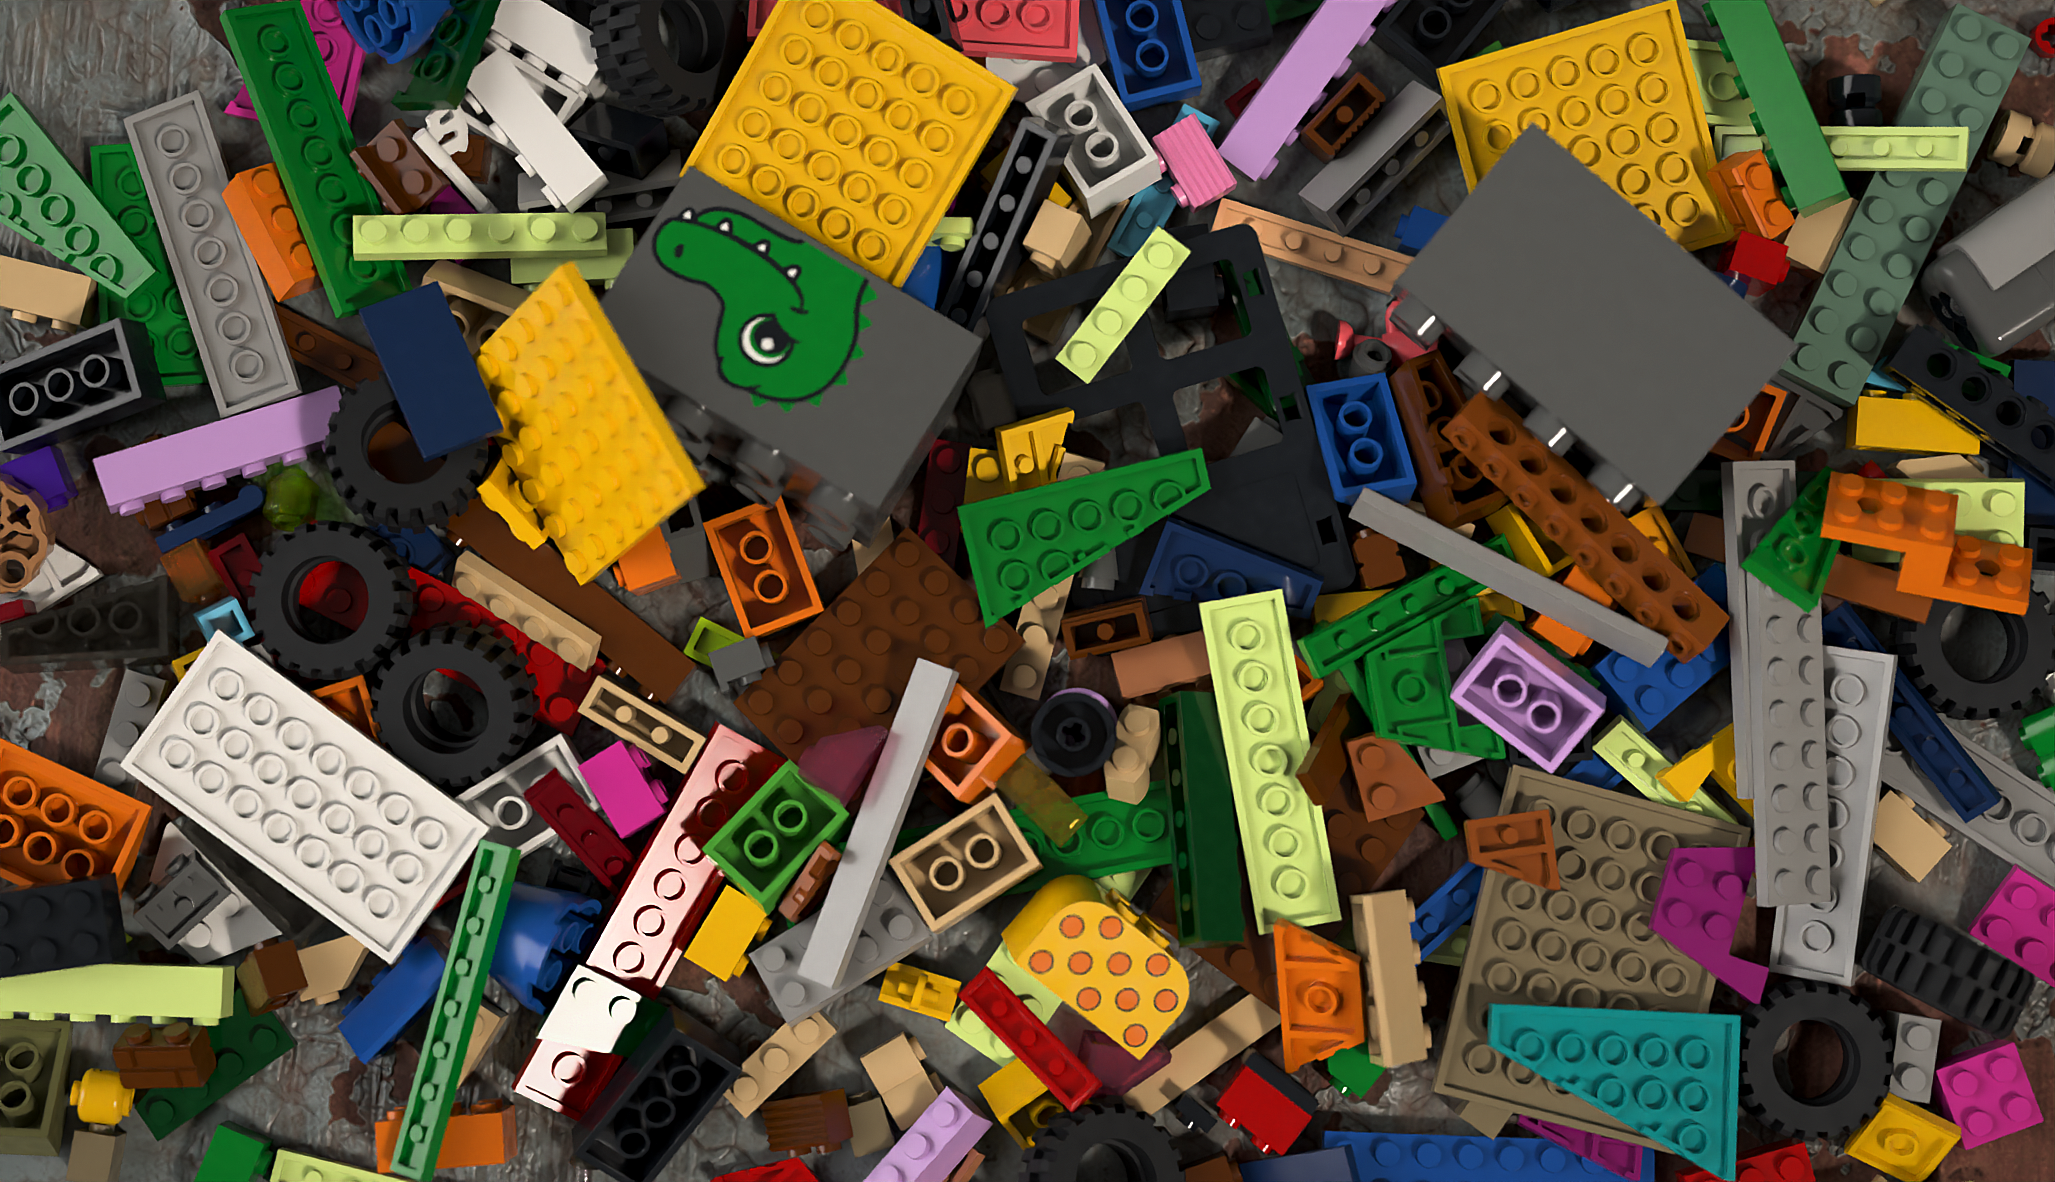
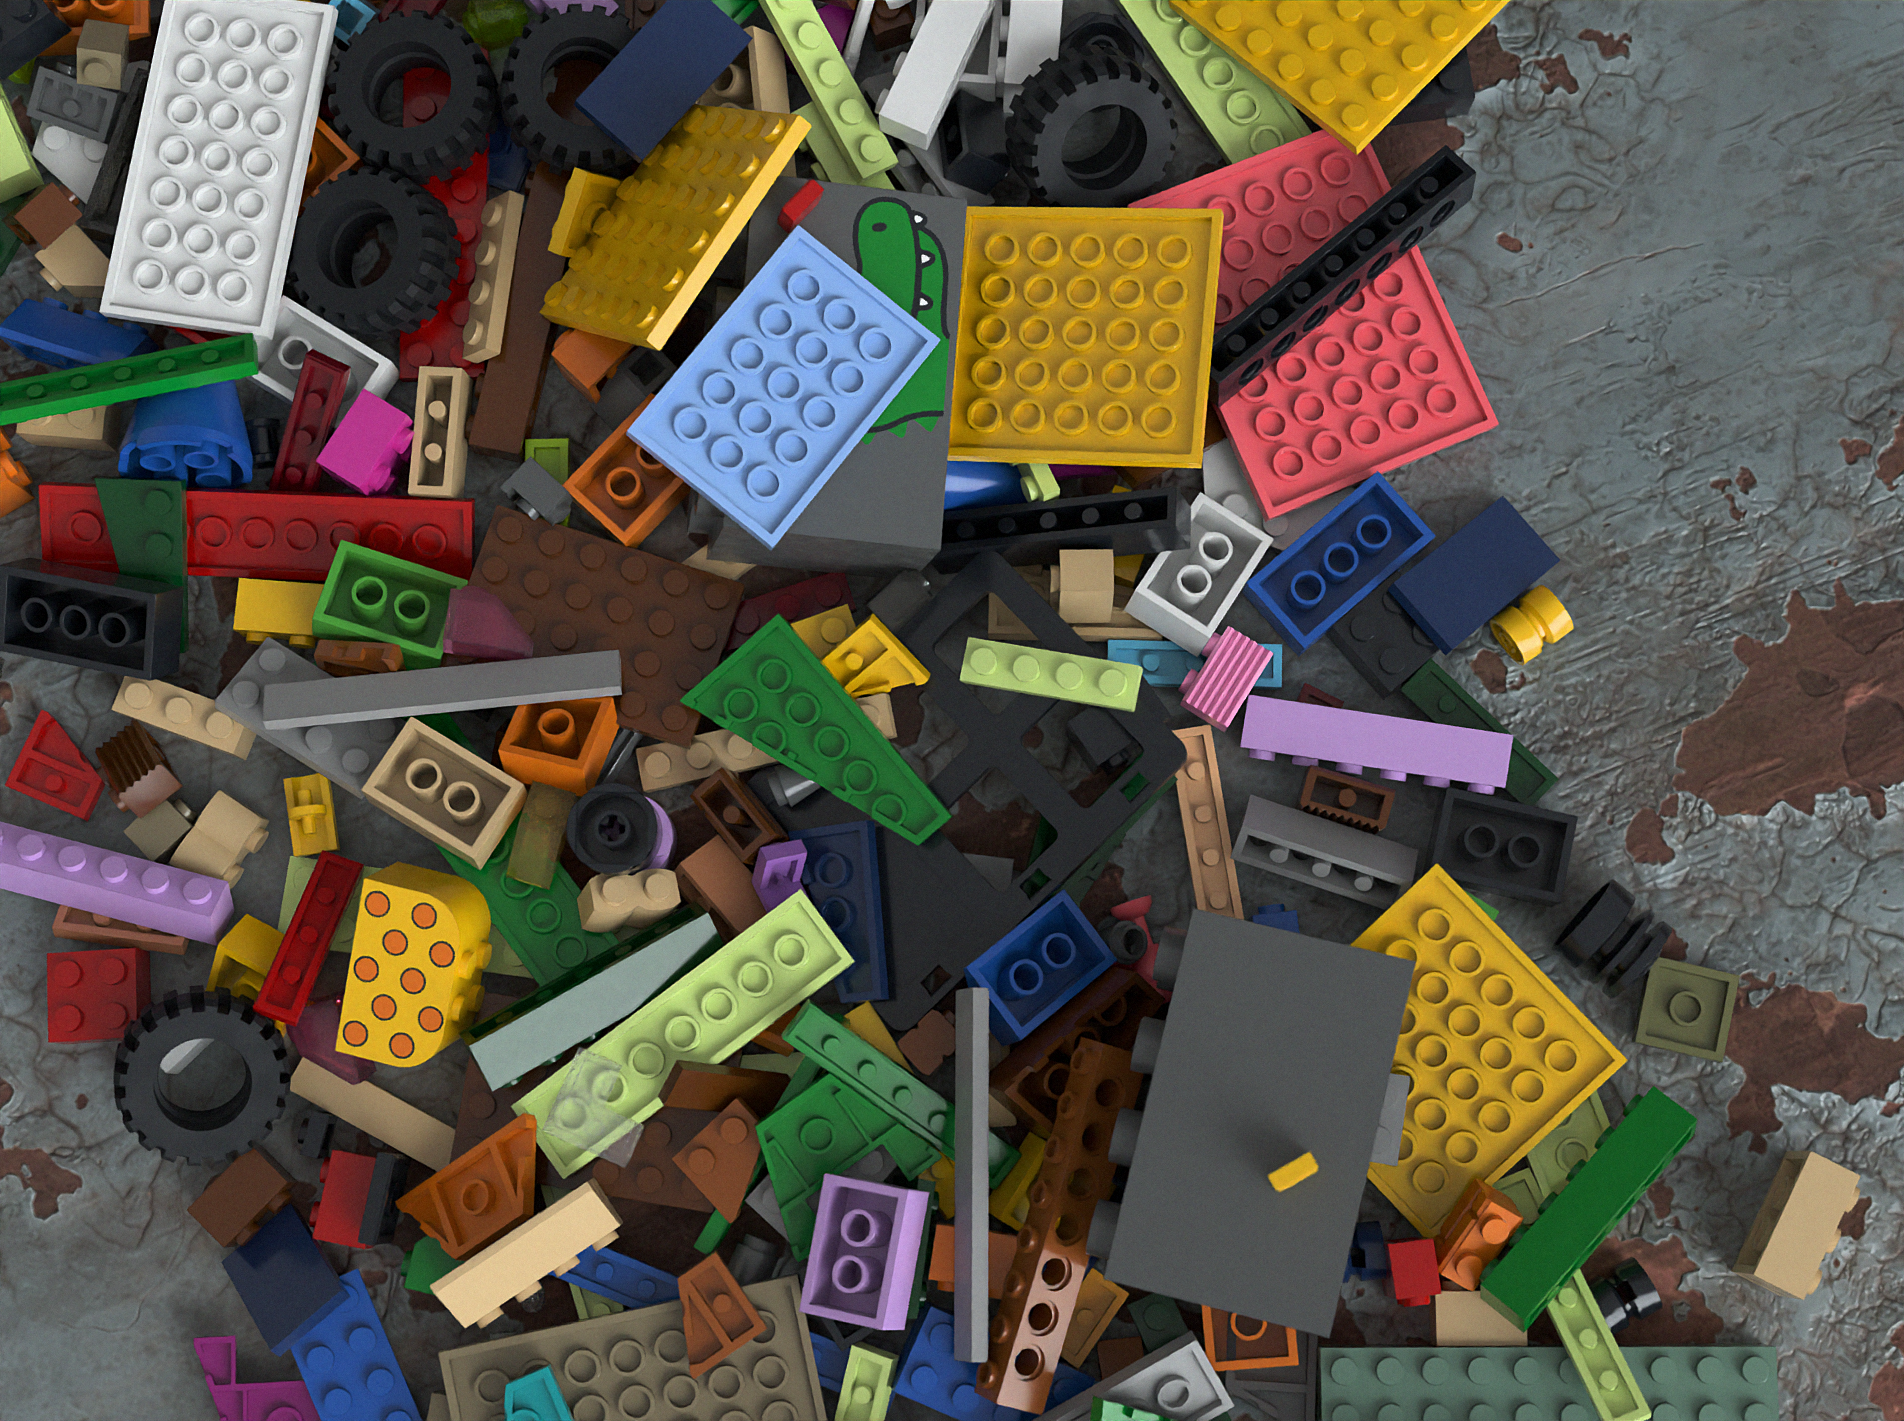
camera: 70 degrees right, 5 degrees down
none -> dark tan brick [77,19,129,90]
none -> clear tile [542,1047,645,1168]
none -> light blue plate [626,225,940,550]
none -> medium lavender bracket [751,839,808,913]
none -> red tile [777,179,825,234]
none -> yellow tile [1267,1152,1318,1193]

